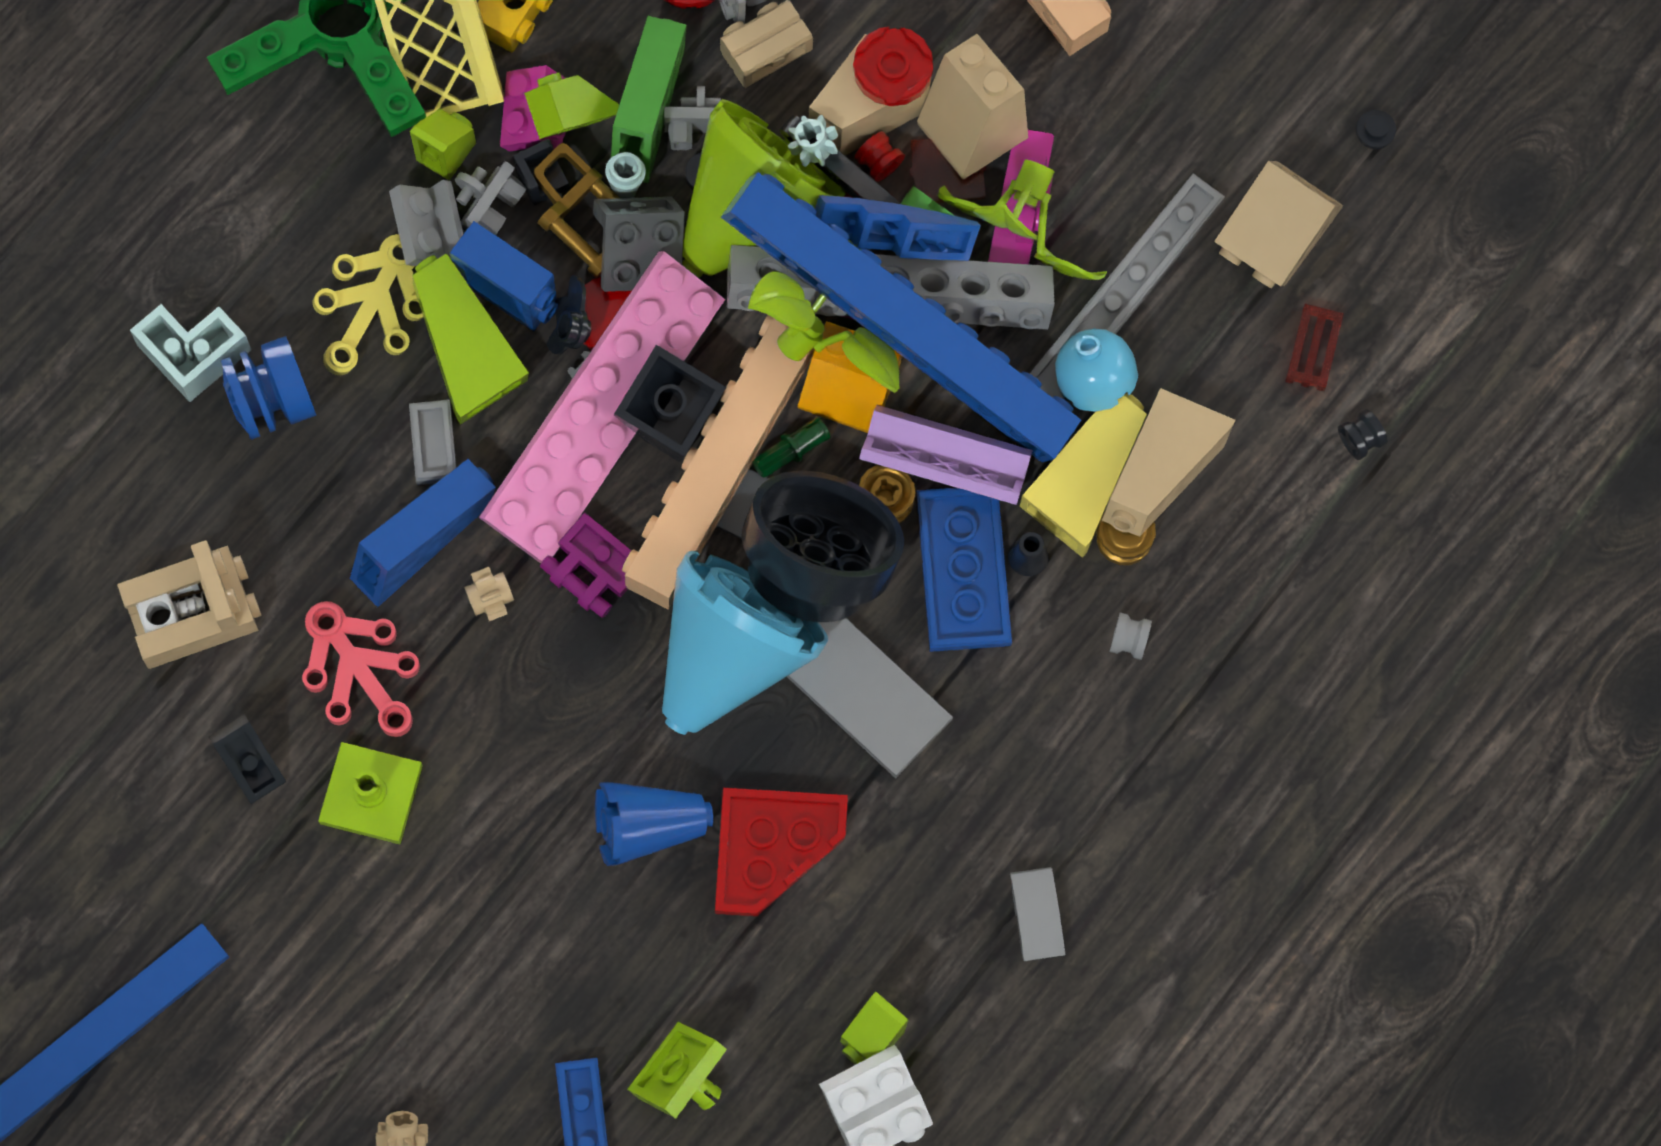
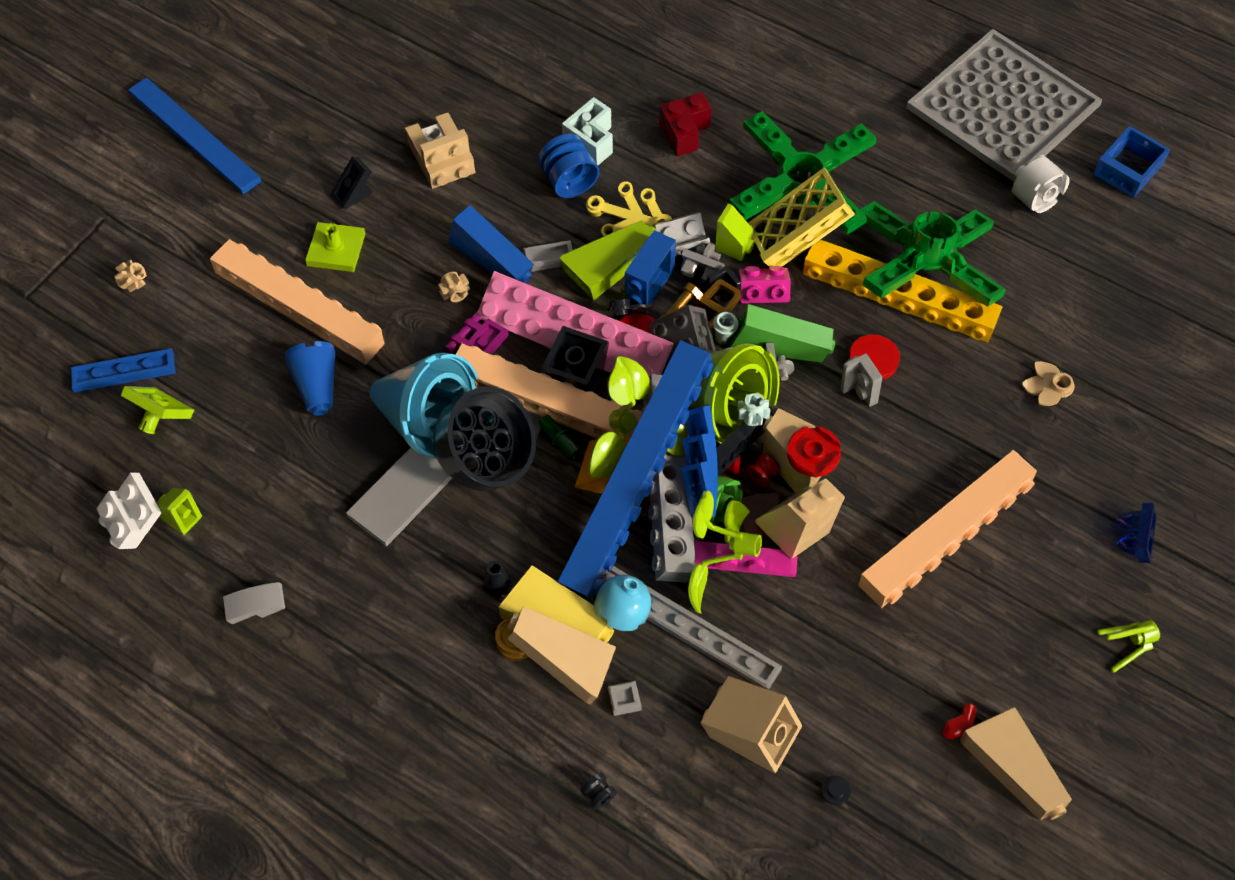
camera: 90 degrees right, 15 degrees down
coral plant [302,601,420,737] -> none
lime slope [524,72,619,139] -> none
red plate [715,788,848,916] -> none
tan brick [720,0,813,88] -> none
lavender fence [859,405,1033,505] -> none
pearl gold wheel [859,465,915,523] -> none
blue tile [916,488,1012,652] -> none
light grey wheel [1110,612,1152,660] -> none
clear red tile [1285,304,1344,392] -> none
none -> light nougat brick [210,239,384,365]
none -> light grey tile [608,681,642,716]
none -> dark red brick [659,92,712,157]

